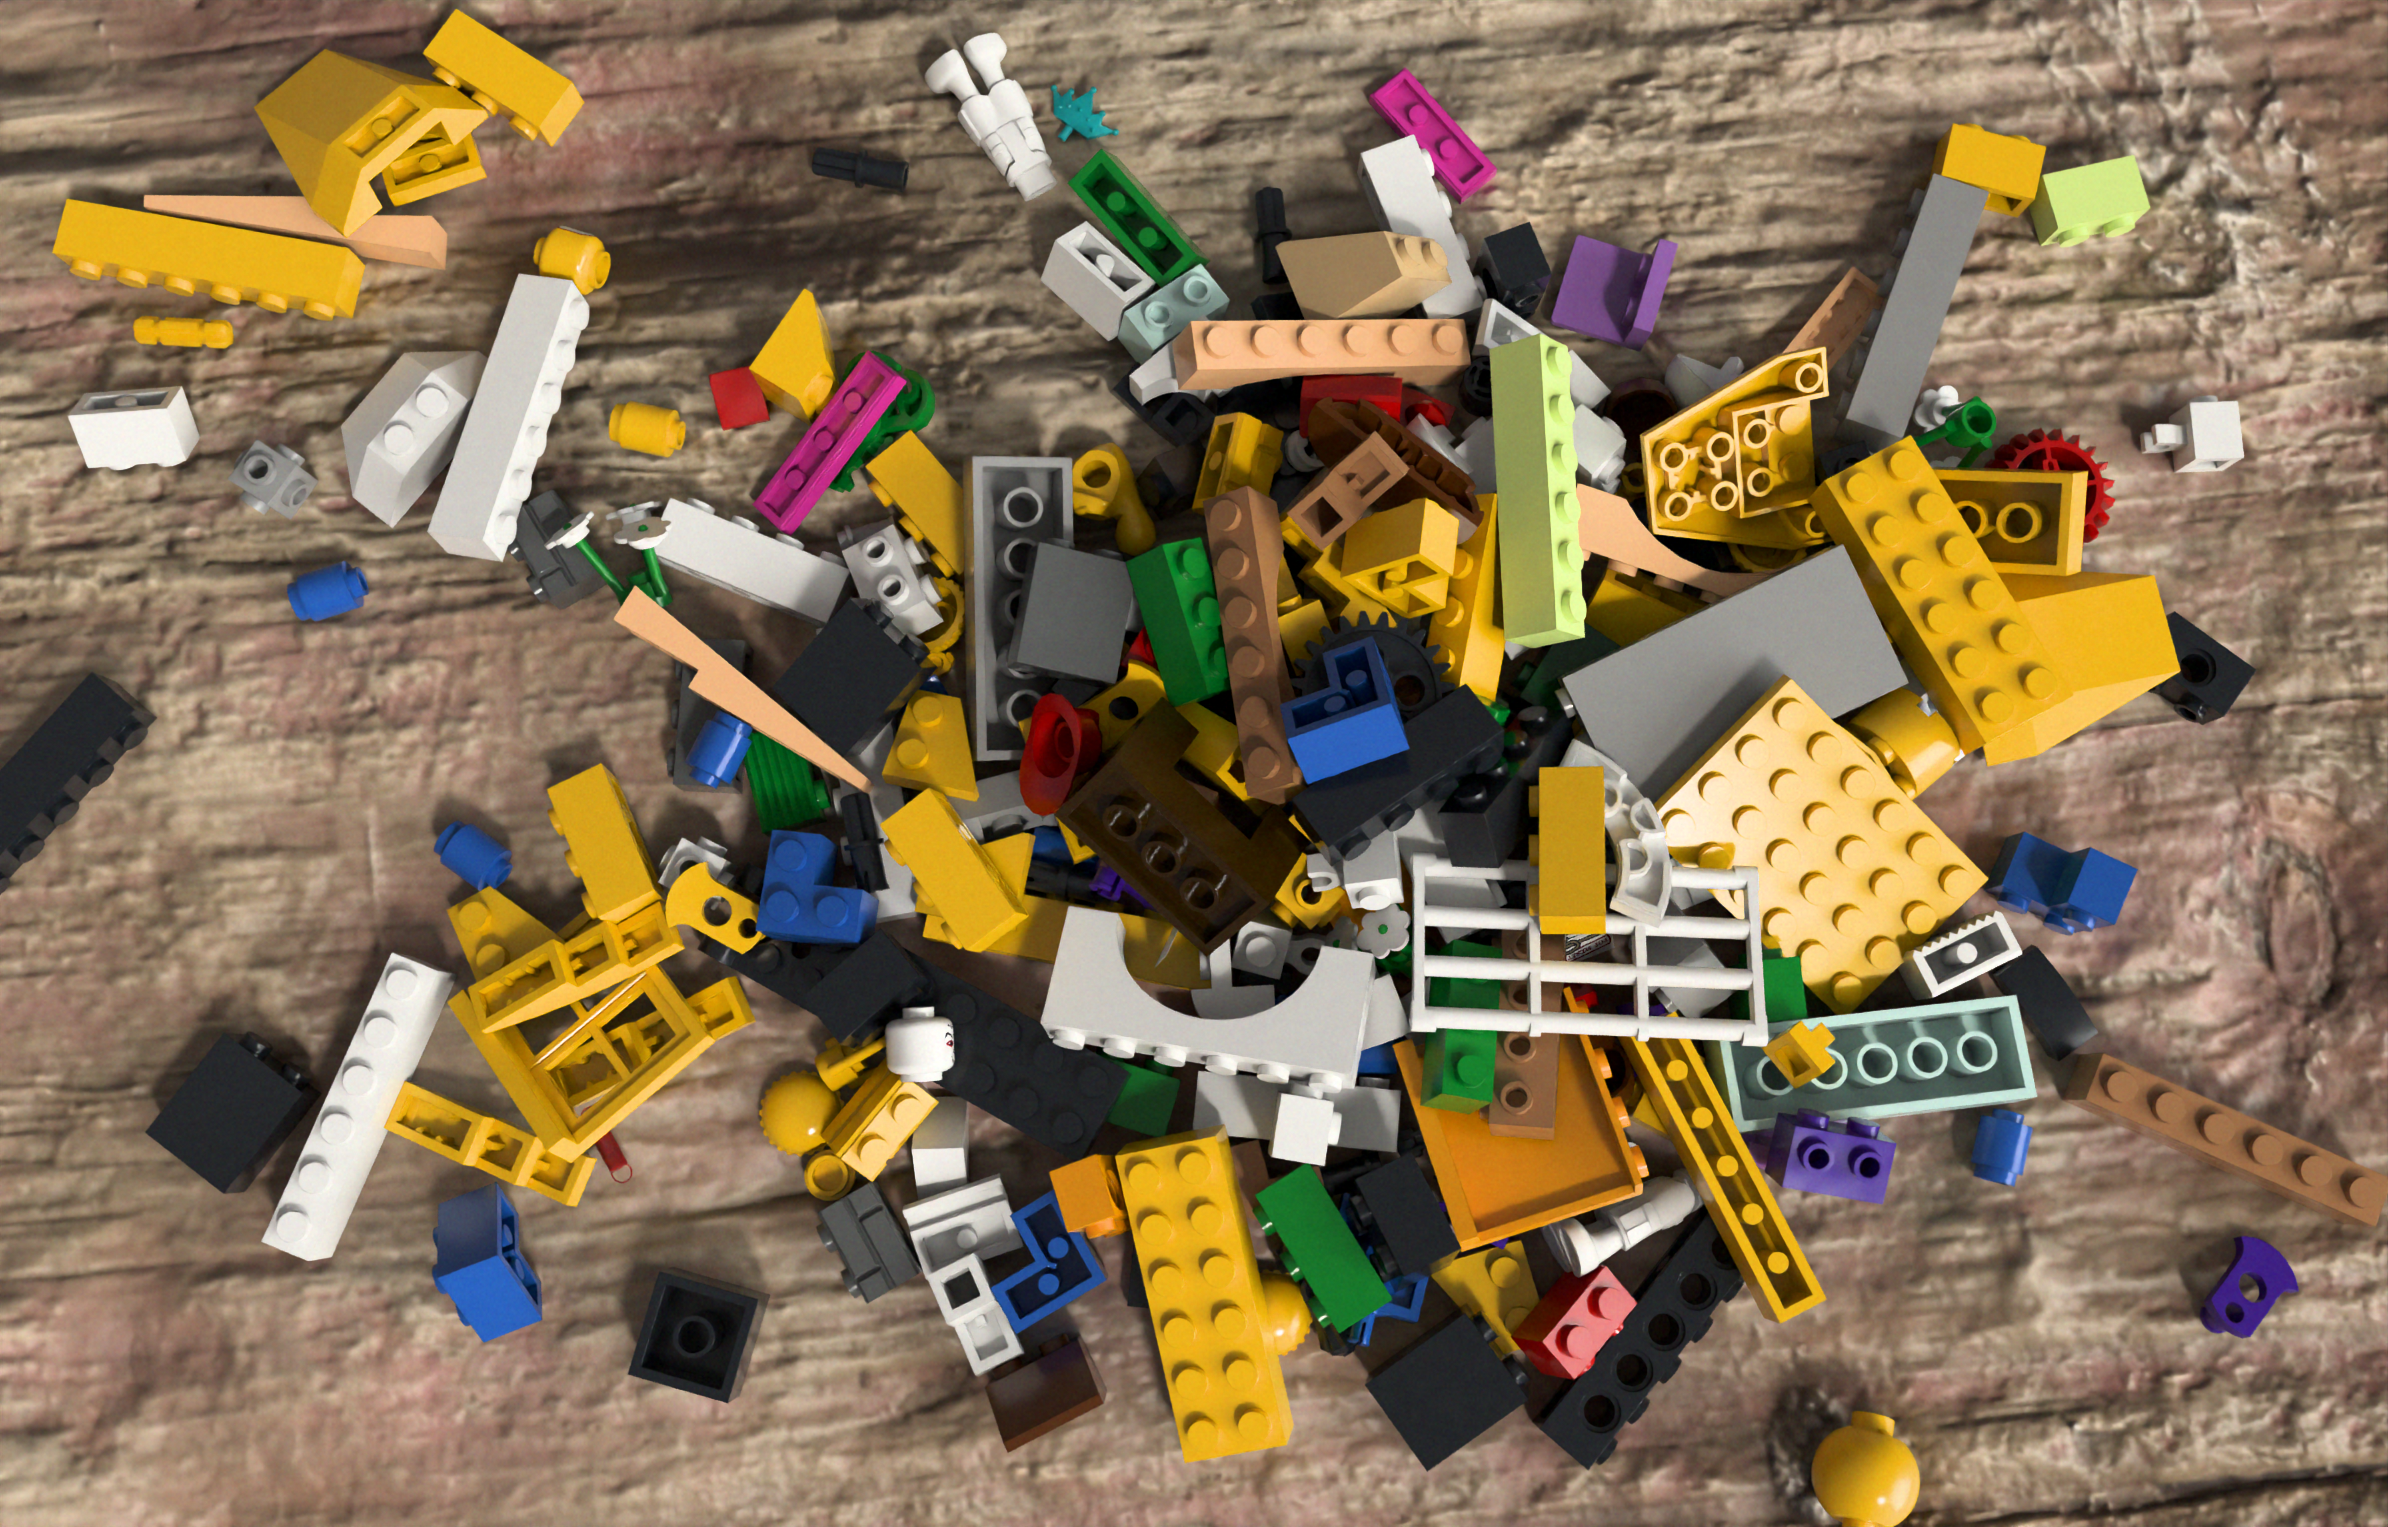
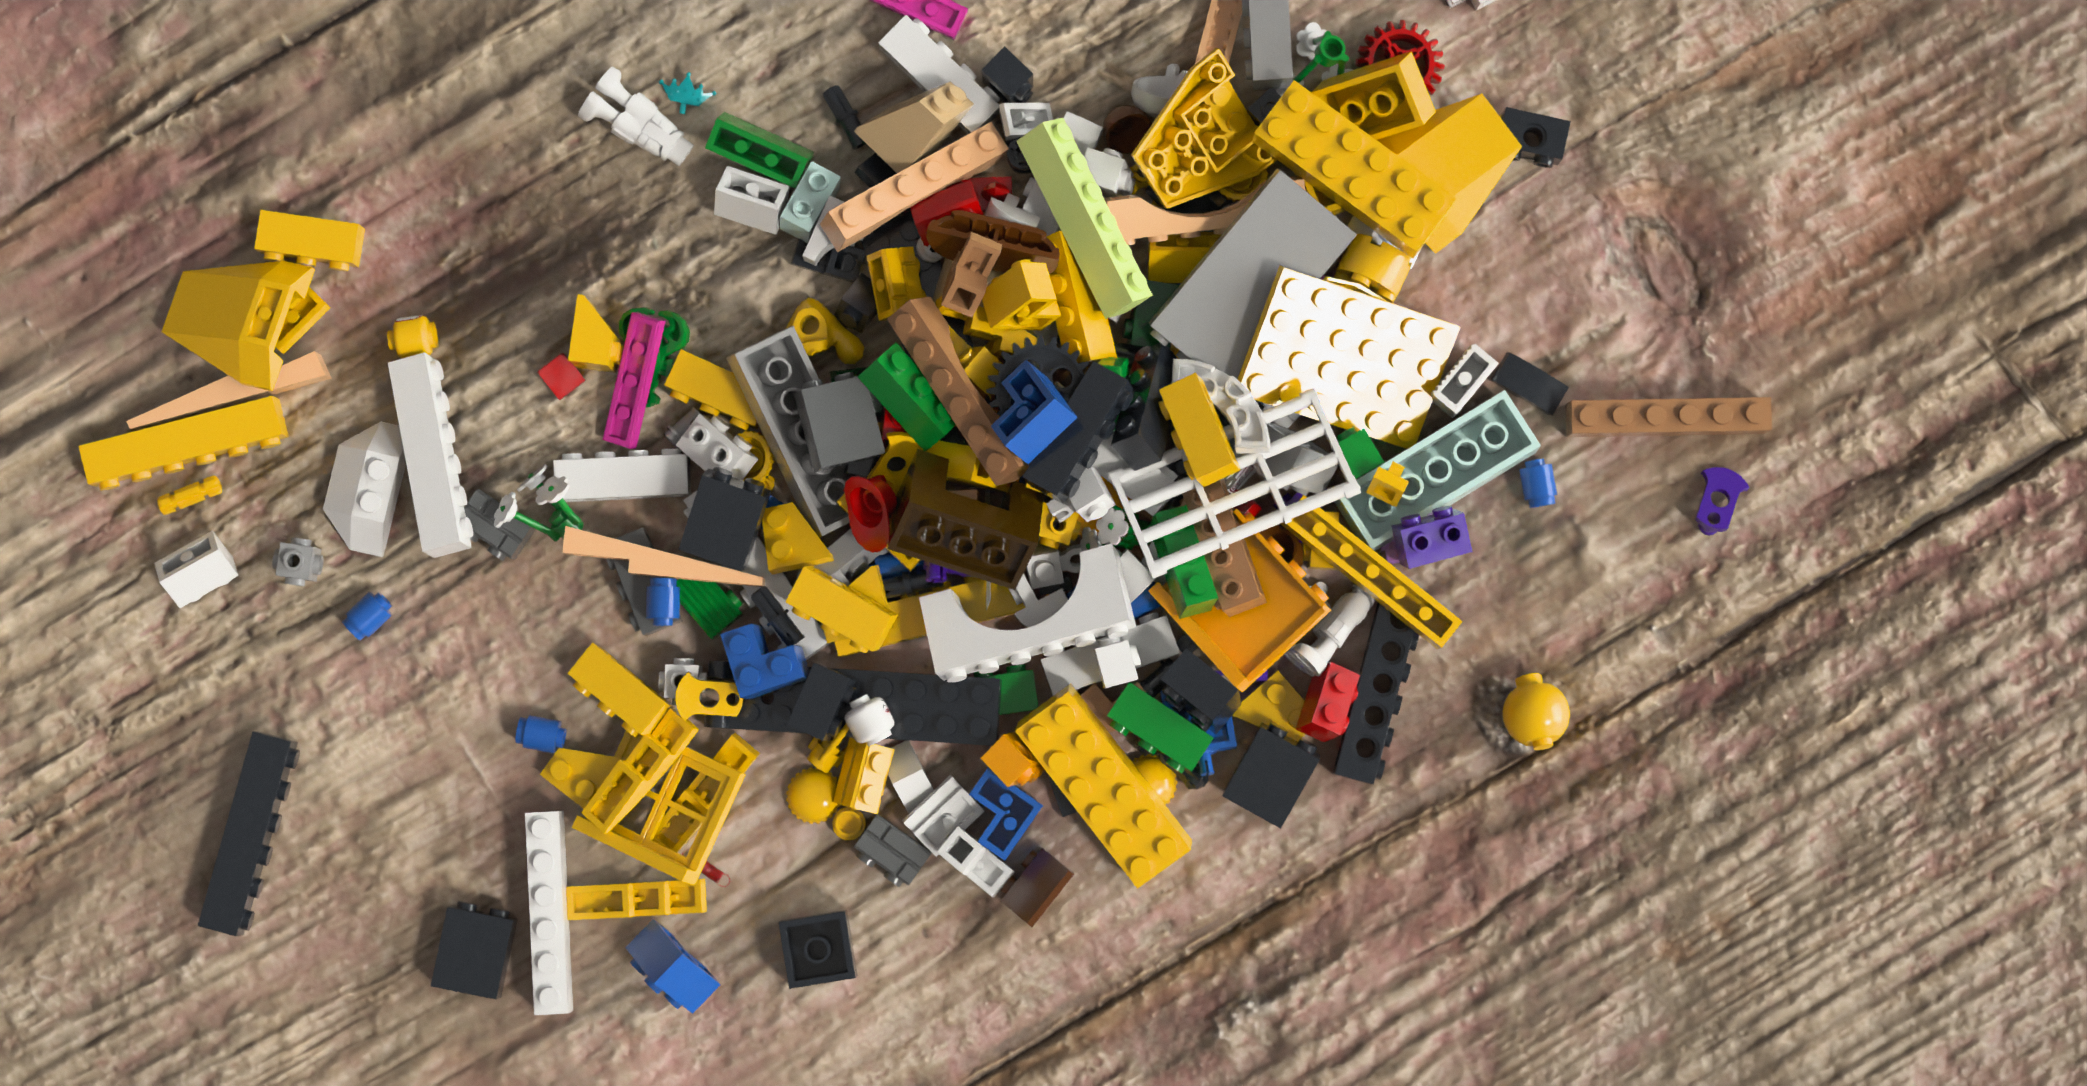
camera: 25 degrees left, 5 degrees up
yellow brick [609,401,686,458] -> none
black axle [812,147,909,192] -> none
medium lavender bracket [1550,235,1678,352] -> none
blue brick [1984,832,2138,936] -> none

